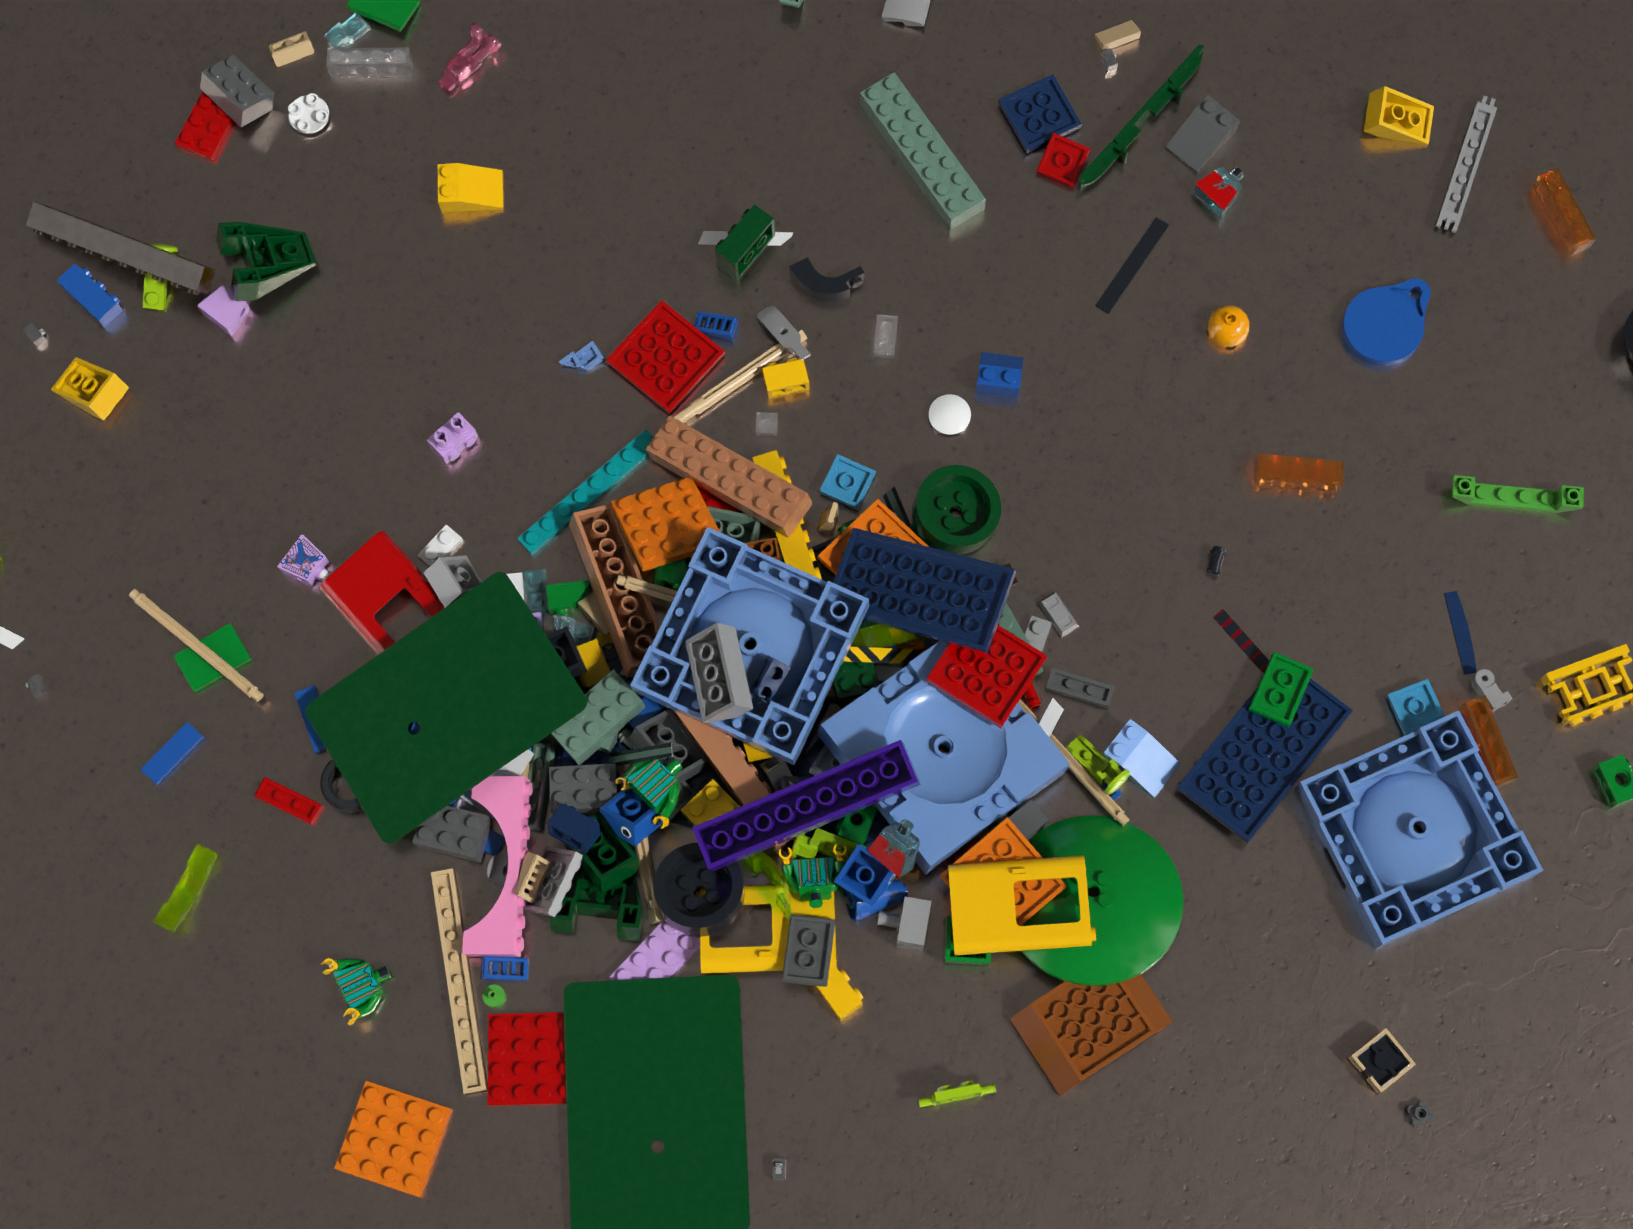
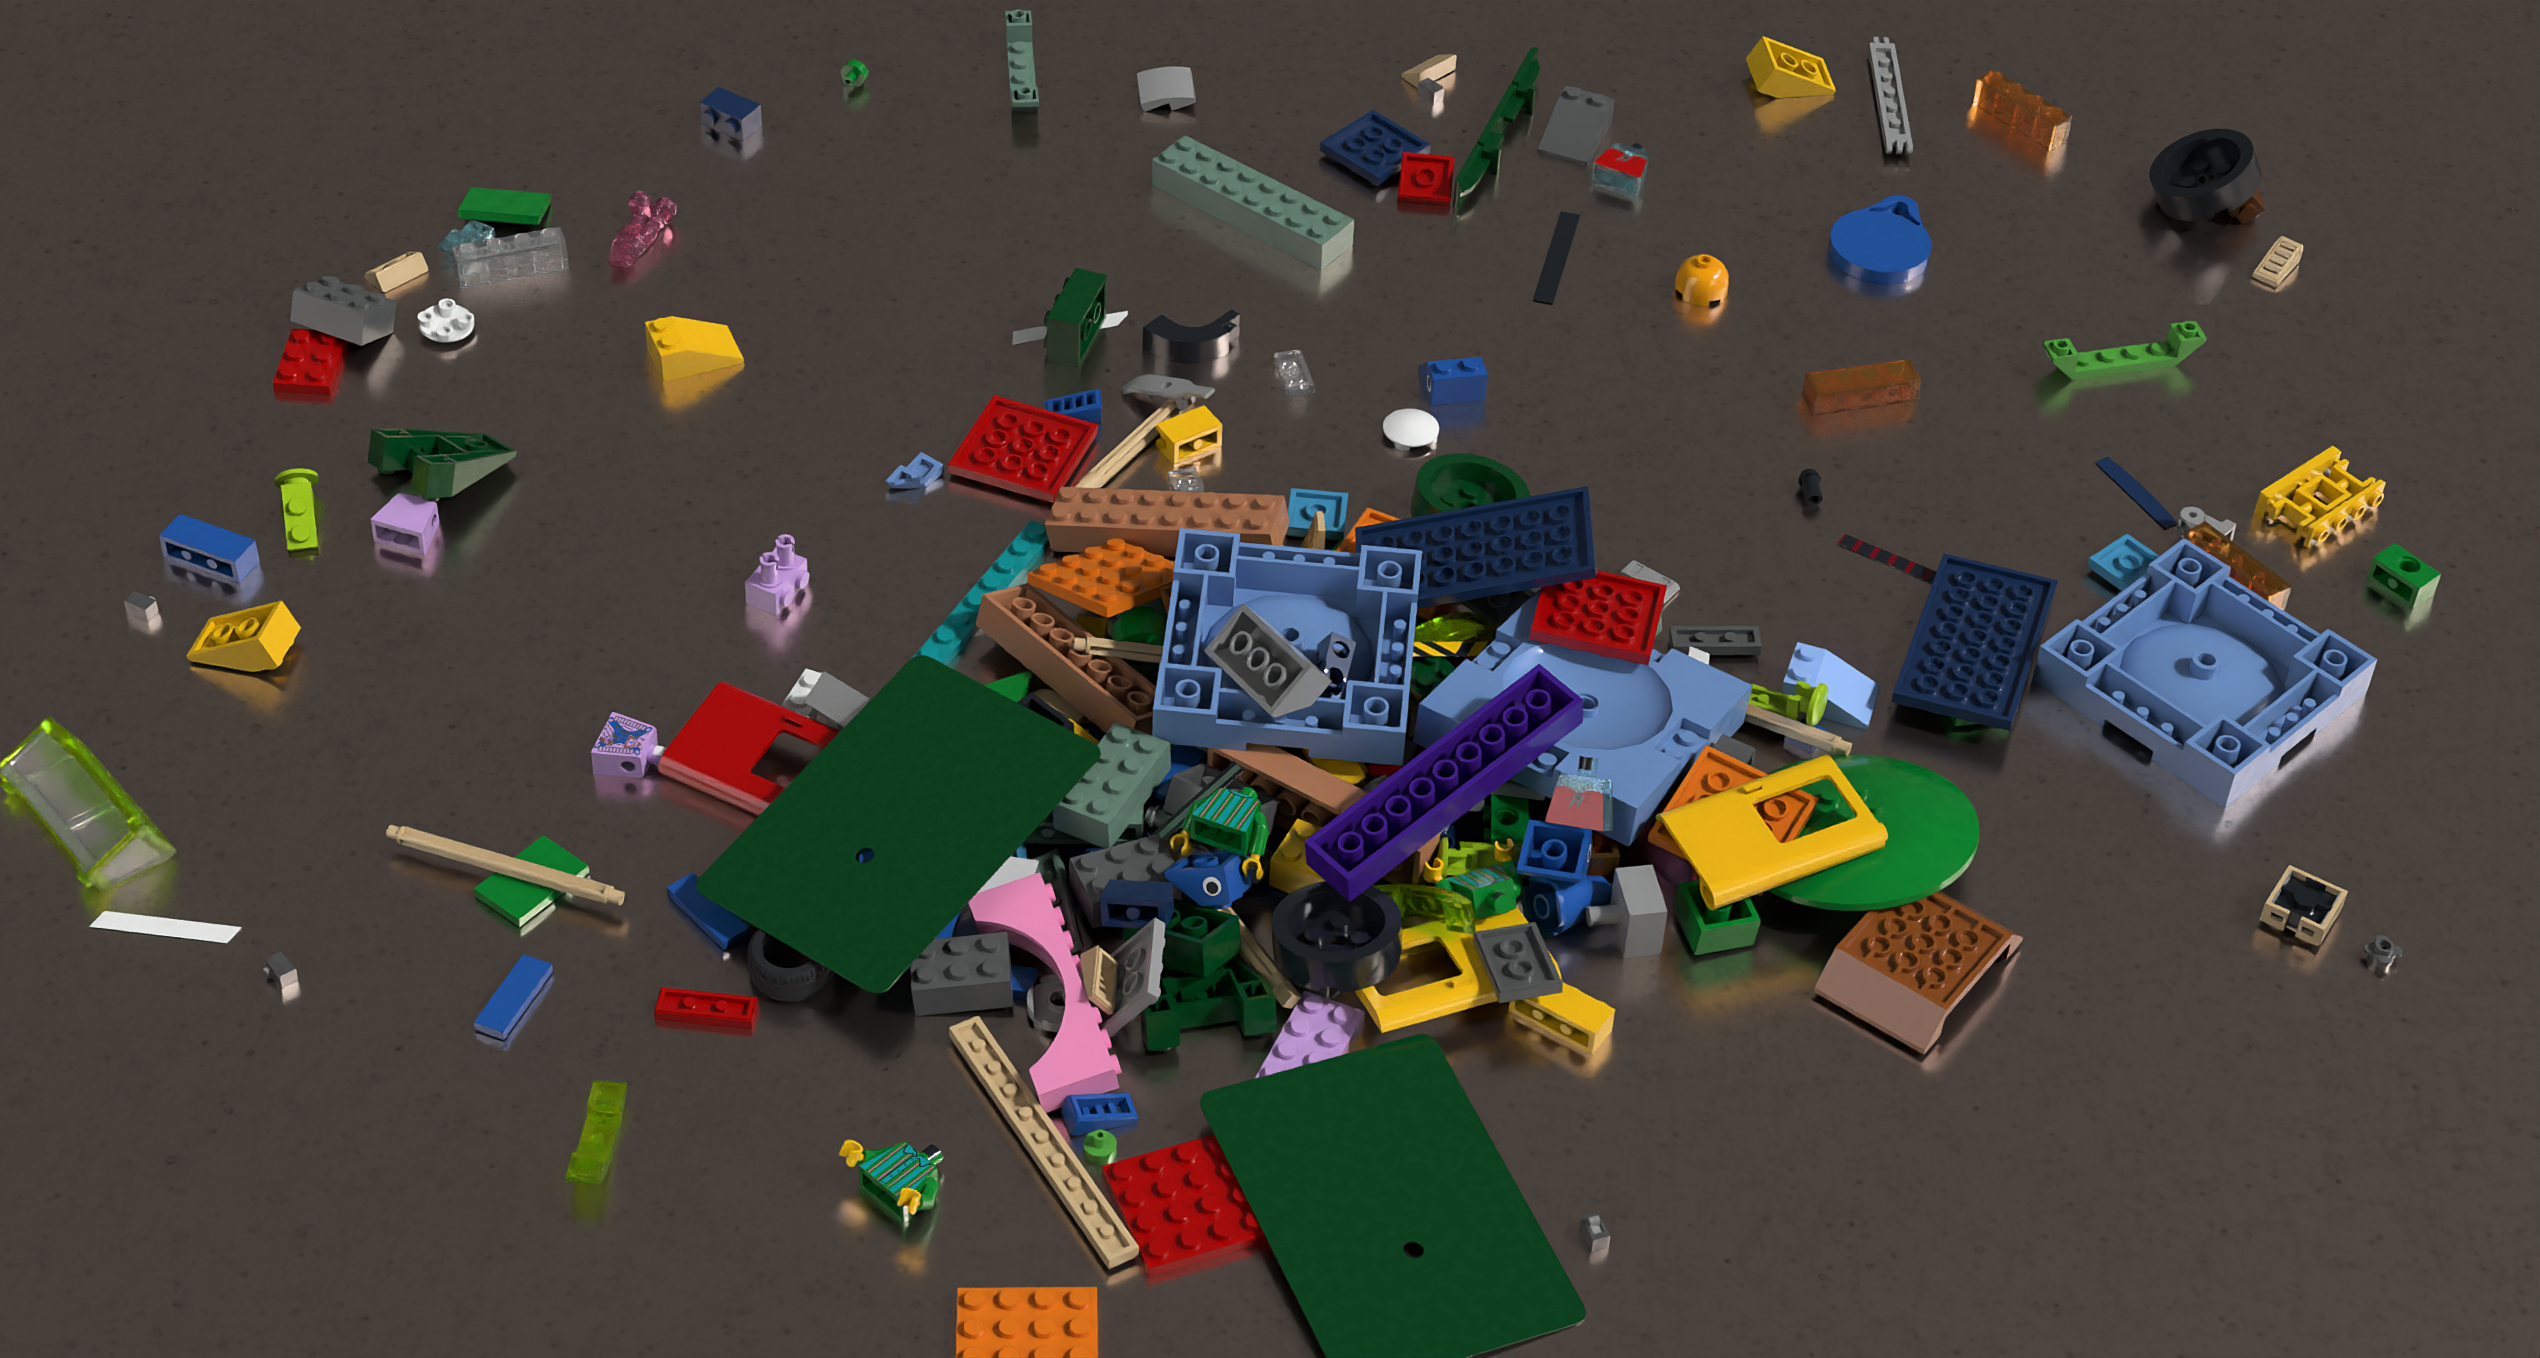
camera: 25 degrees left, 30 degrees down
brick [26,202,216,295] -> none
lime plate [918,1080,996,1108] -> none
green tile [1248,651,1314,728] -> none

